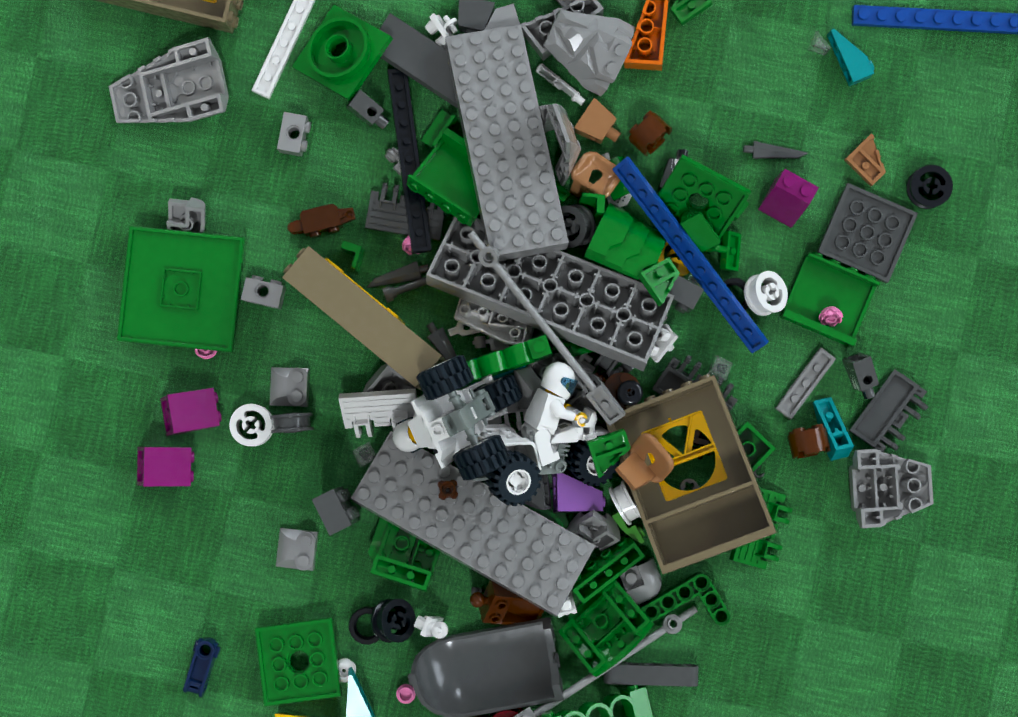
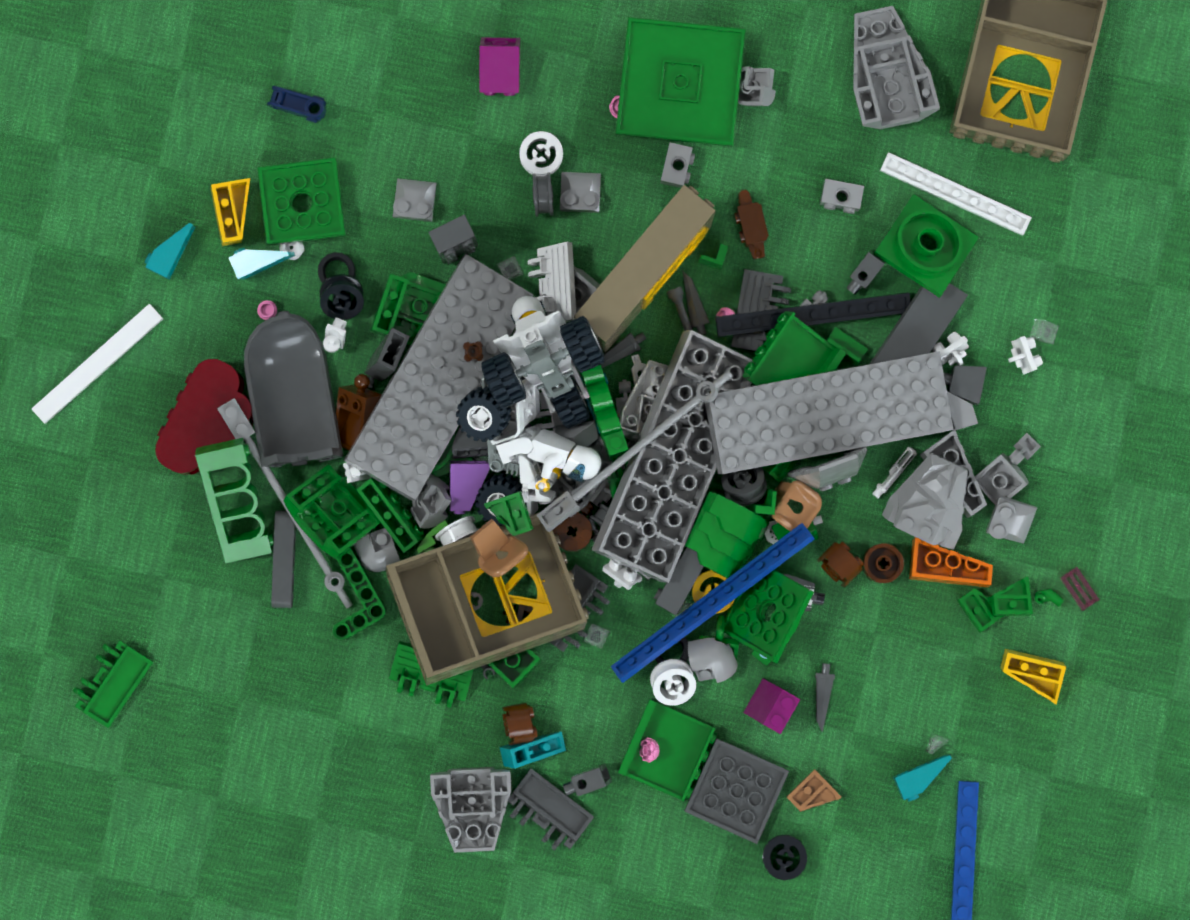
camera: 90 degrees right, 0 degrees up
magenta slope [160,388,222,436] -> none
medium nougat torso [574,98,621,144] -> none
black head [617,380,643,406] -> none
green wing [638,257,680,306] -> none
green panel [680,211,721,253] -> none
light grey tile [774,347,836,420] -> none
none -> dark grey slope [364,328,410,382]
none -> light grey brick [688,638,738,683]
none -> reddish brown brick [862,543,904,584]

